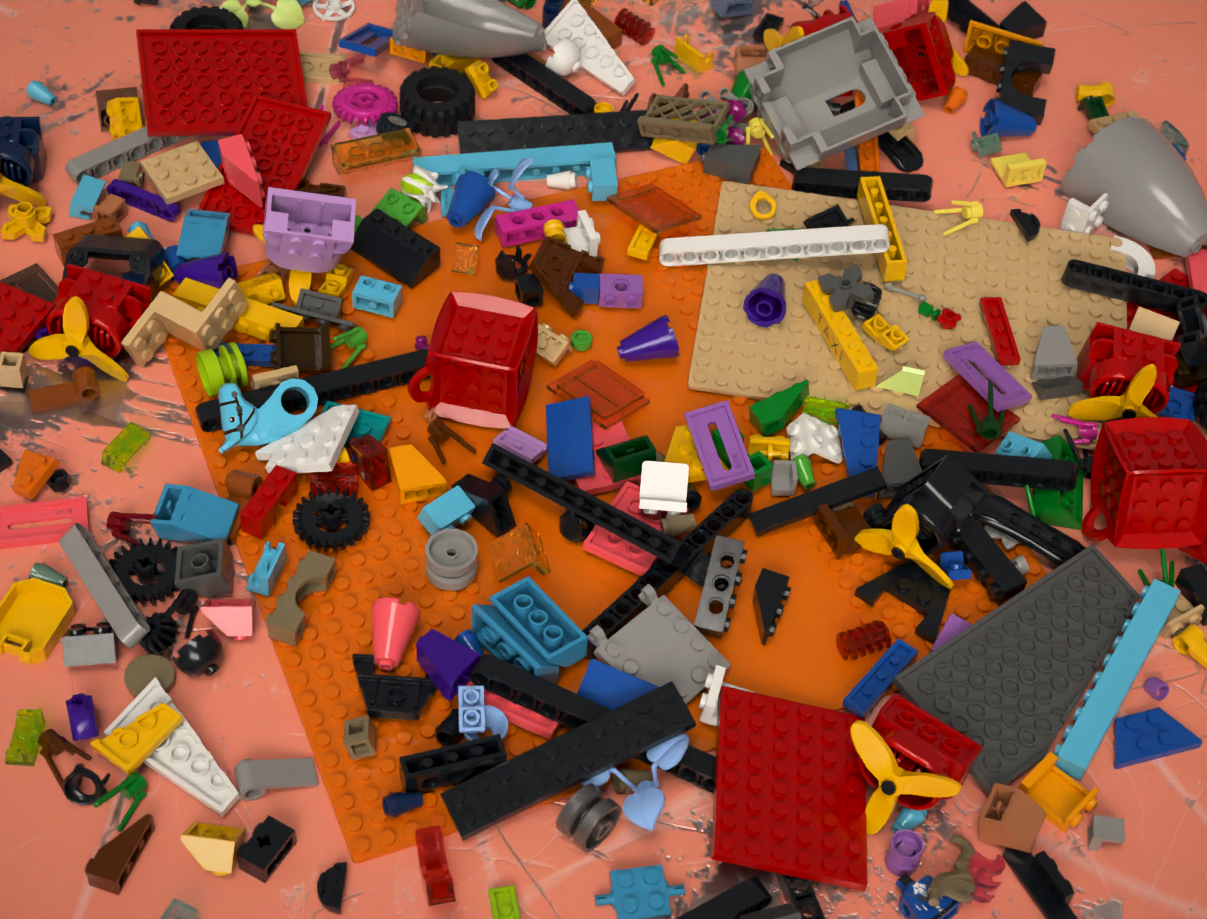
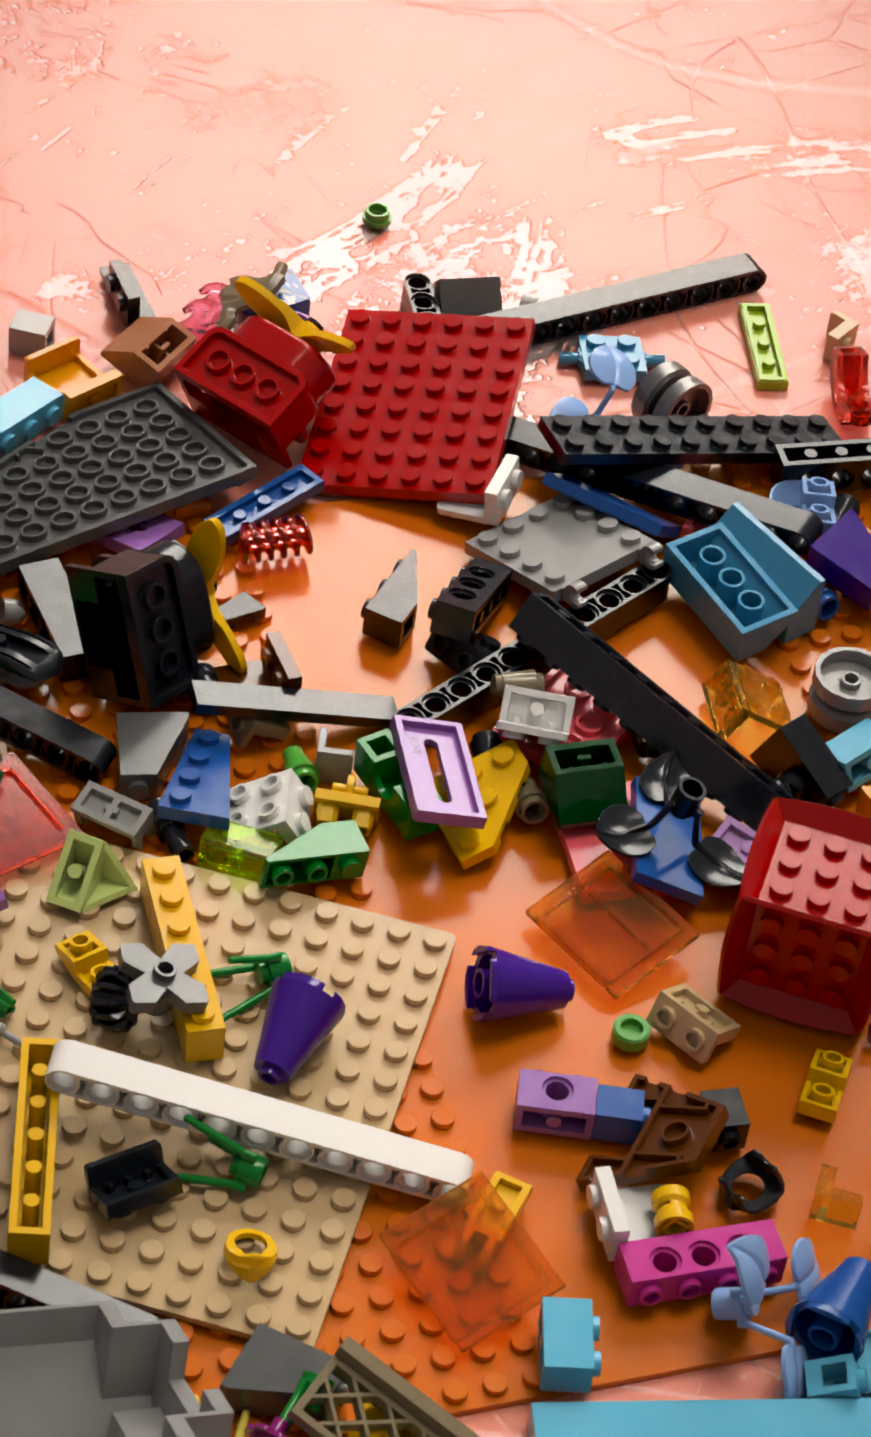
camera: 175 degrees left, 5 degrees down
white cone [547,170,577,190] -> none
none -> green plant [210,951,293,1022]
none -> black plant [594,750,745,888]

